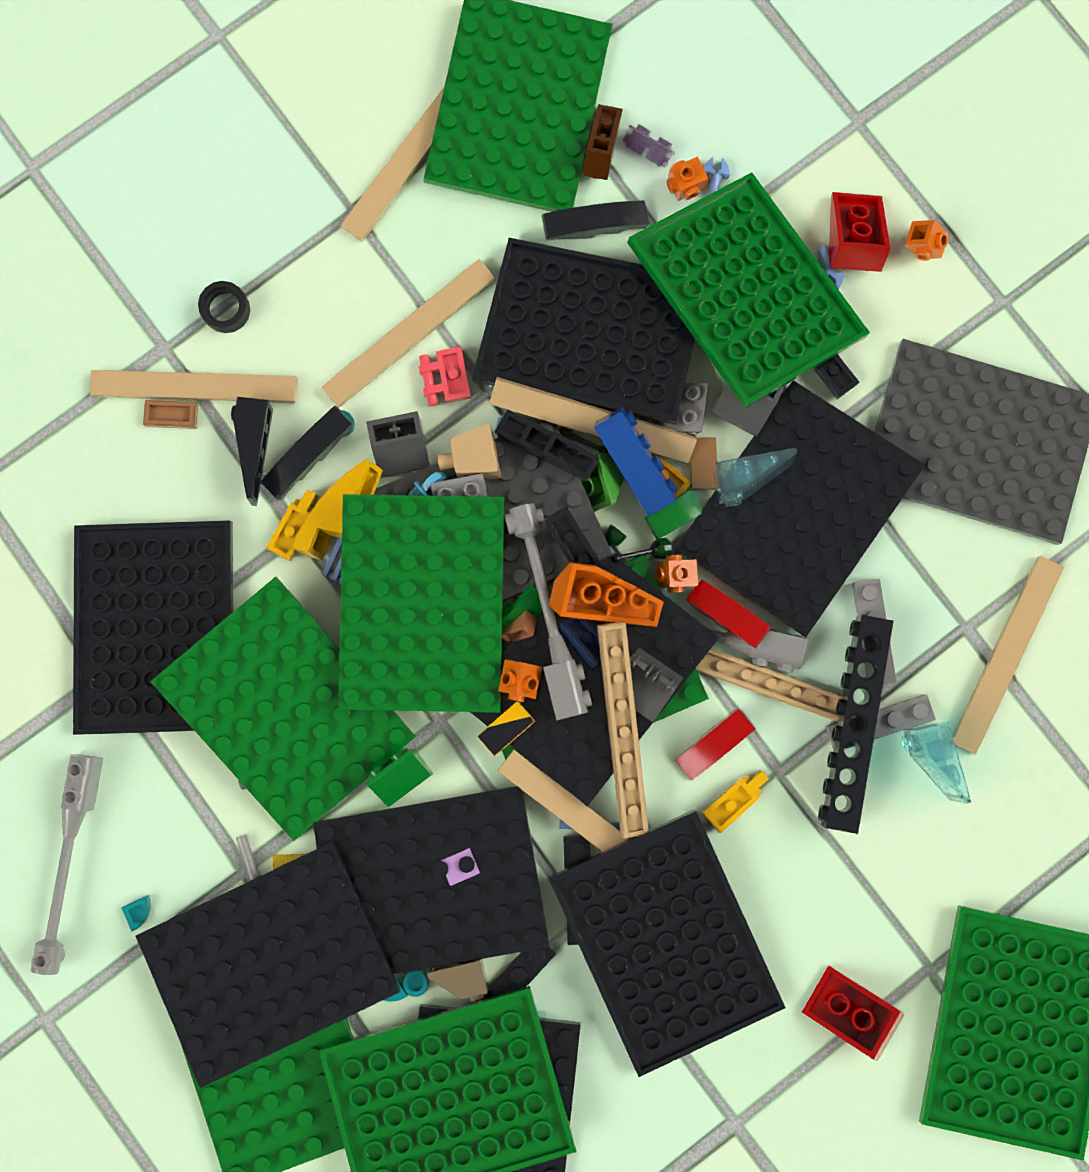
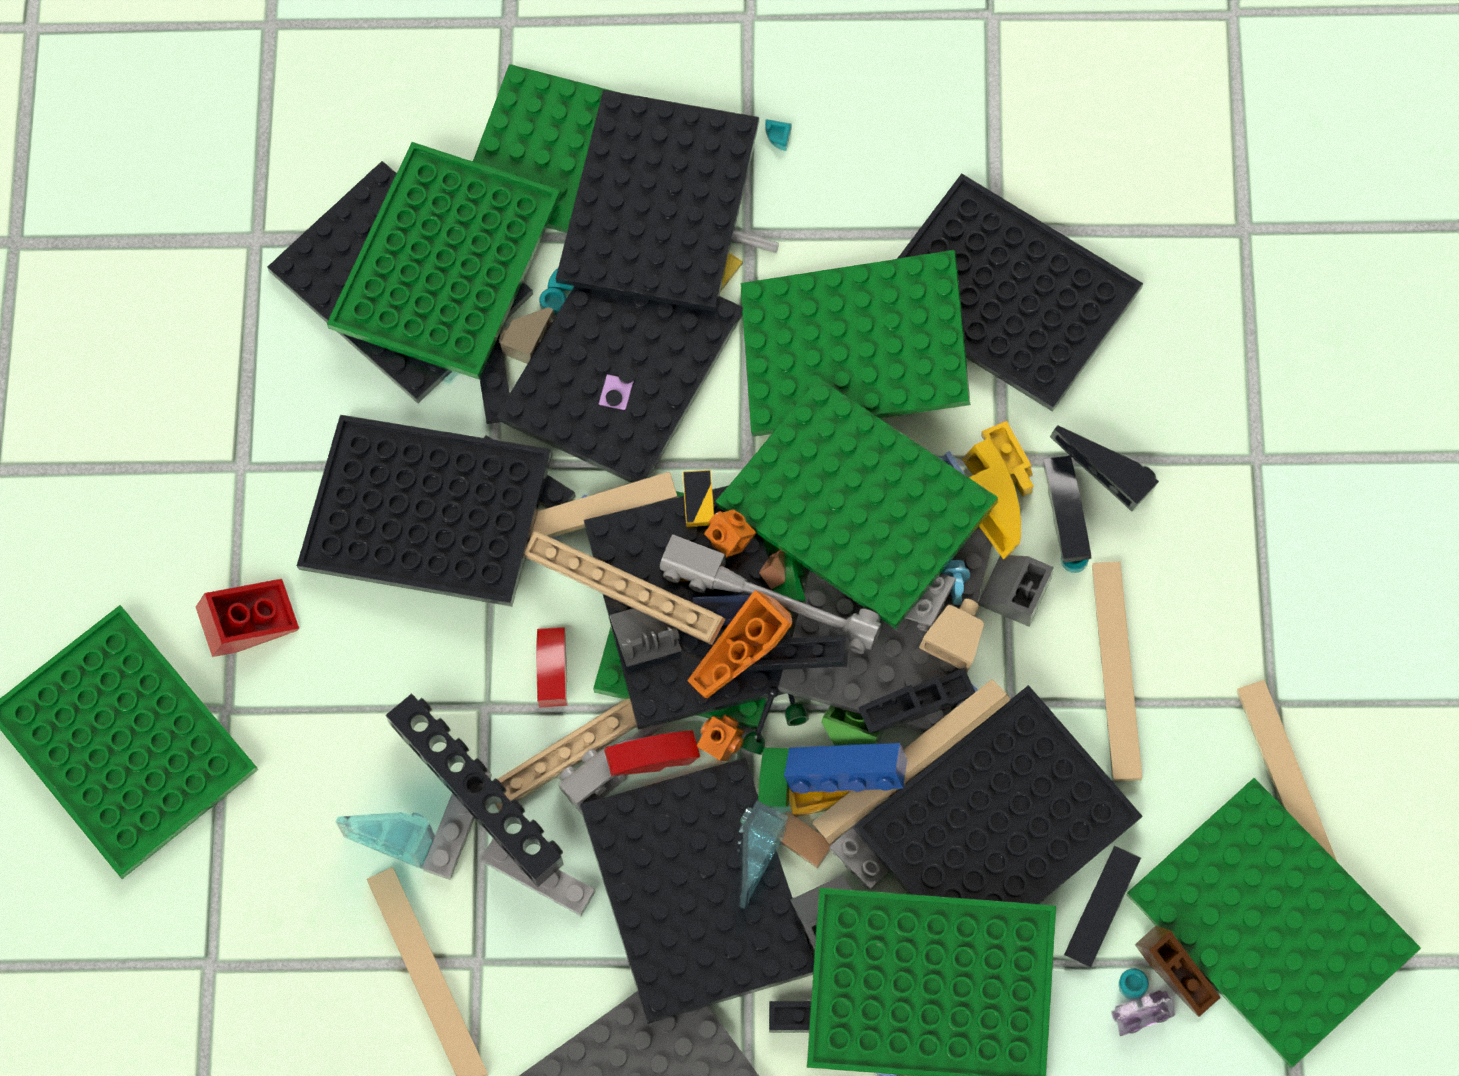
camera: 130 degrees right, 15 degrees down
light grey bar [30,754,103,975] -> none
tan tile [90,370,297,403] -> none
medium nougat tile [143,400,198,429] -> none
black tyre [198,281,251,333] -> none
green slope [365,748,434,807] -> none
coral plate [418,347,471,407] -> none
orange brick [666,156,709,201] -> none
yellow hinge [701,770,769,833] -> none
light blue bar [704,157,730,194] -> none
none -> teal tile [1118,968,1149,1000]

